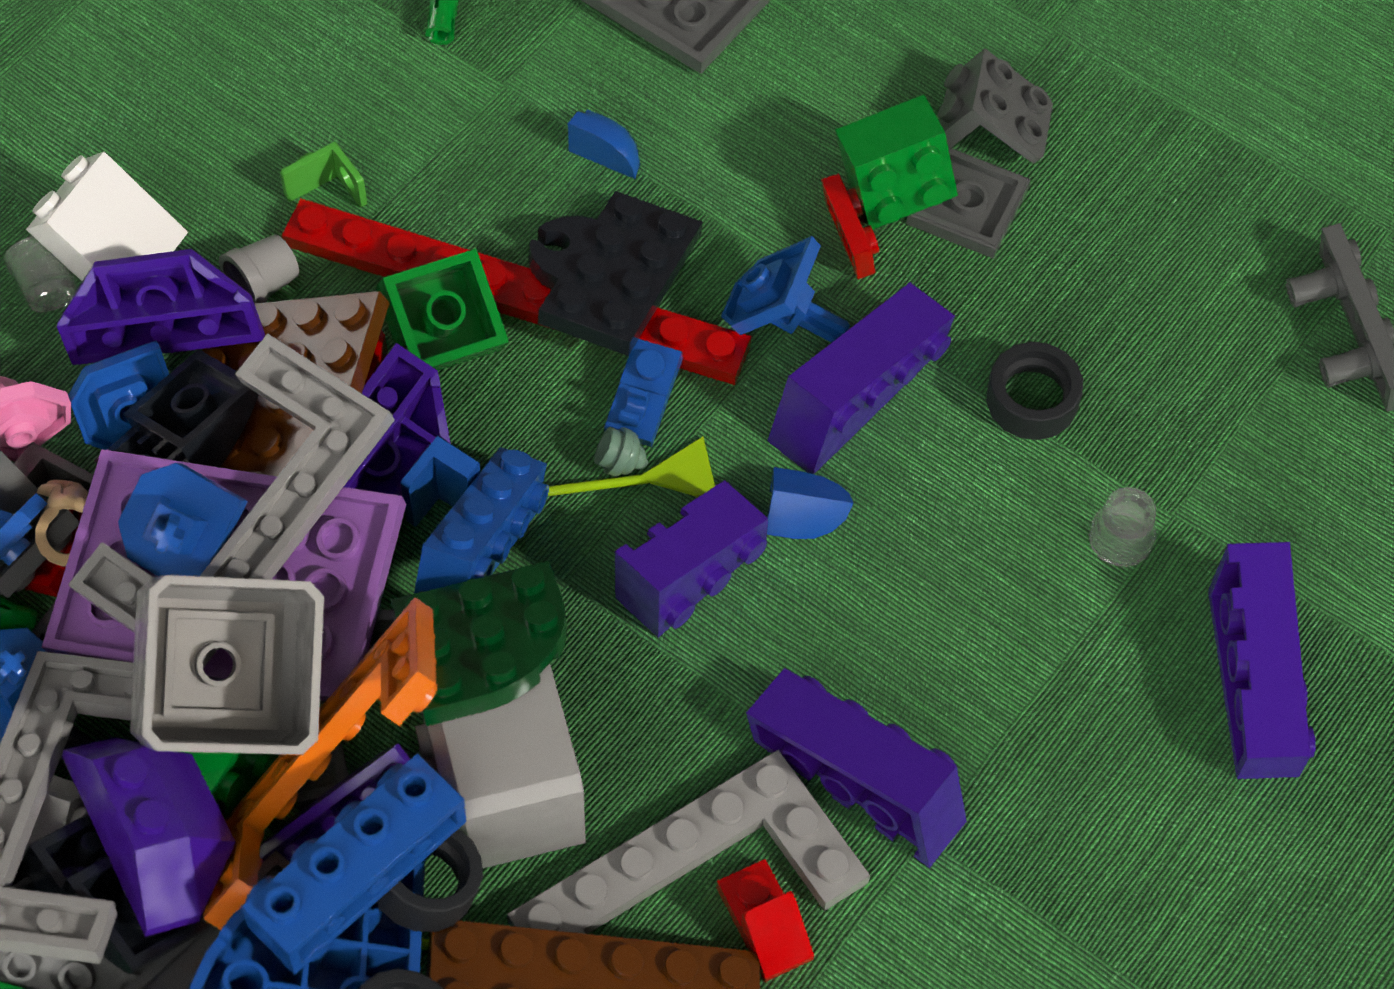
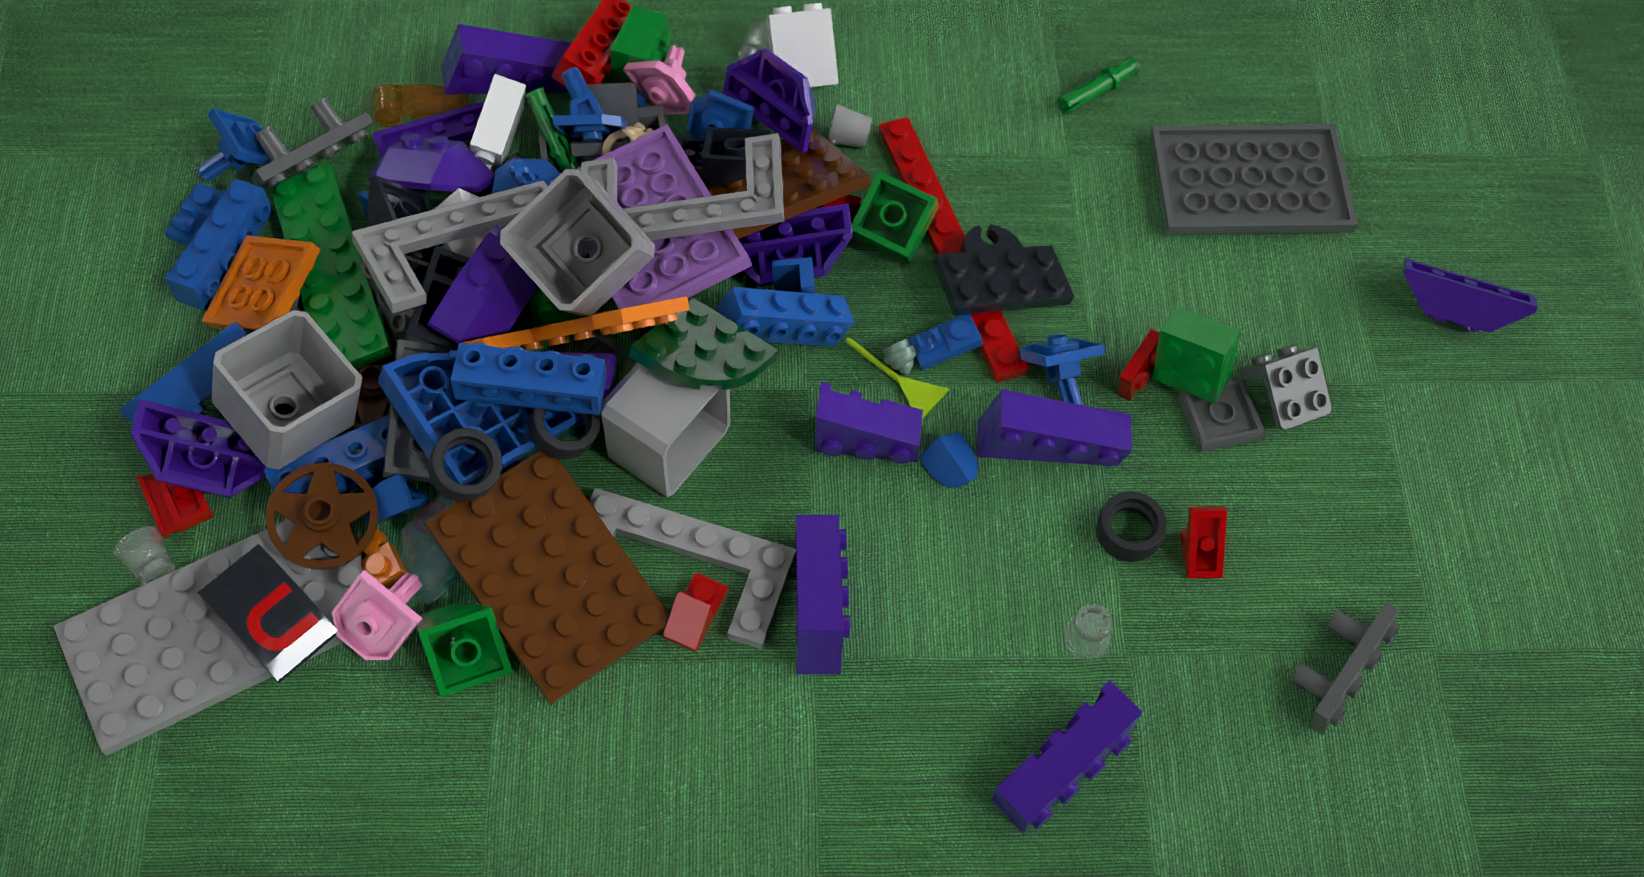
camera: 50 degrees right, 0 degrees up
blue piece [118,463,248,576] -> none
bright green bracket [280,141,367,207] -> none
blue brick [568,109,640,179] -> none
none -> red slope [1180,506,1227,579]

